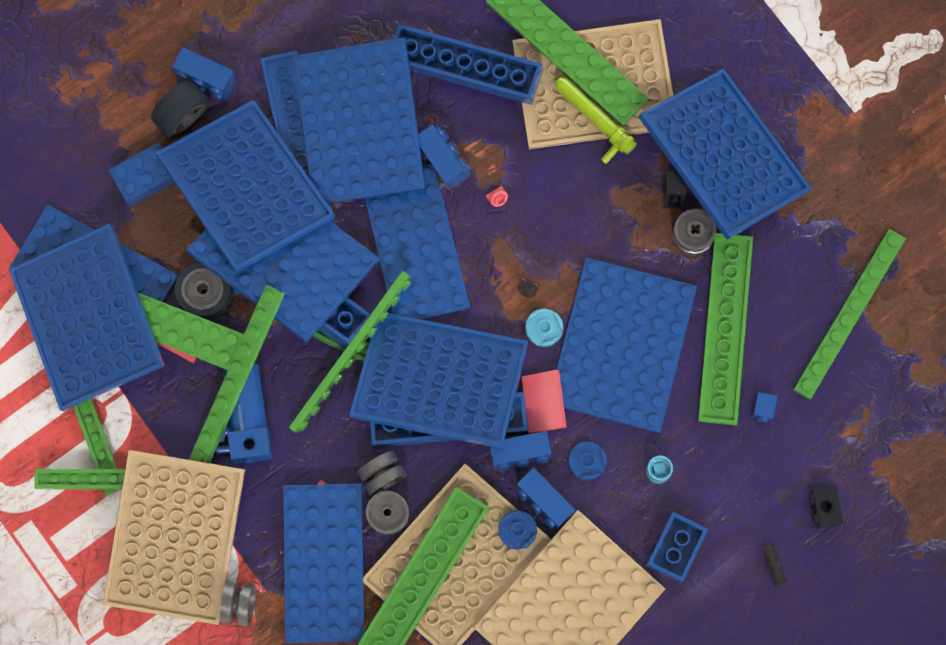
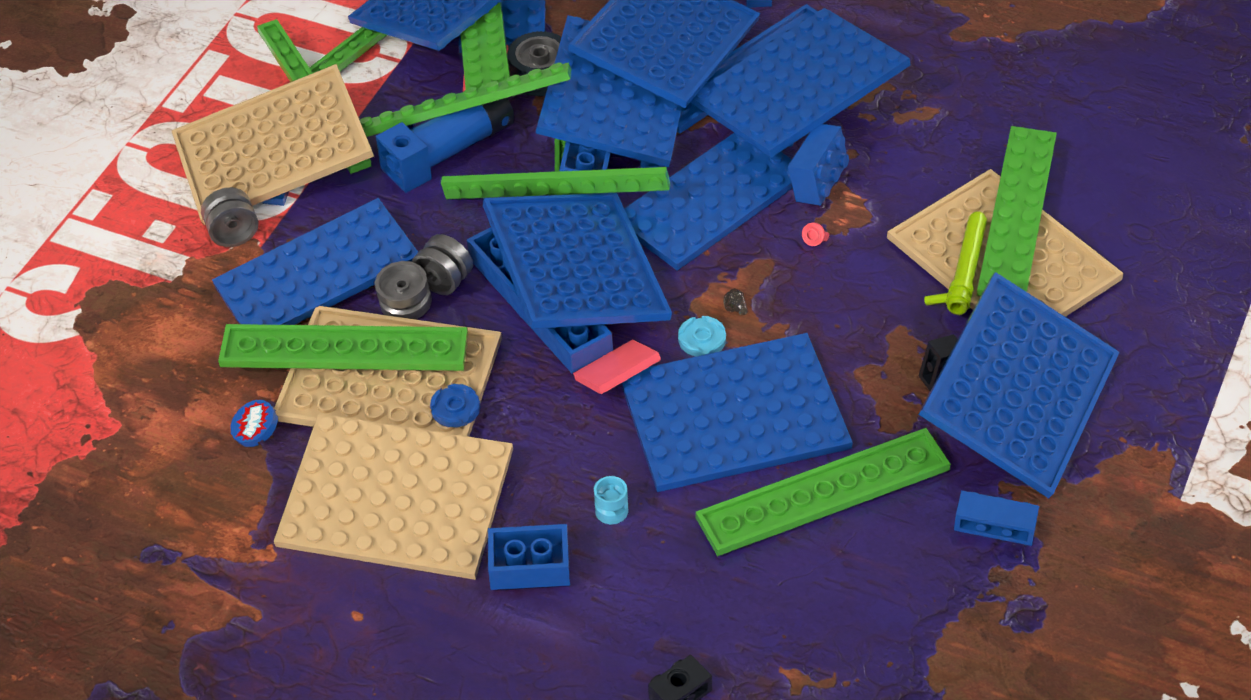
camera: 60 degrees right, 30 degrees down
blue brick [394,24,544,105] -> none
blue brick [489,431,551,472] -> none
blue brick [516,468,575,530] -> none
blue tile [568,442,607,480] -> none
flat silver wheel [672,209,716,256] -> none
blue brick [752,392,777,423] -> none
clear smoke pin [761,544,787,586] -> none
bright green plate [793,229,906,400] -> none
none -> blue brick [954,490,1039,546]

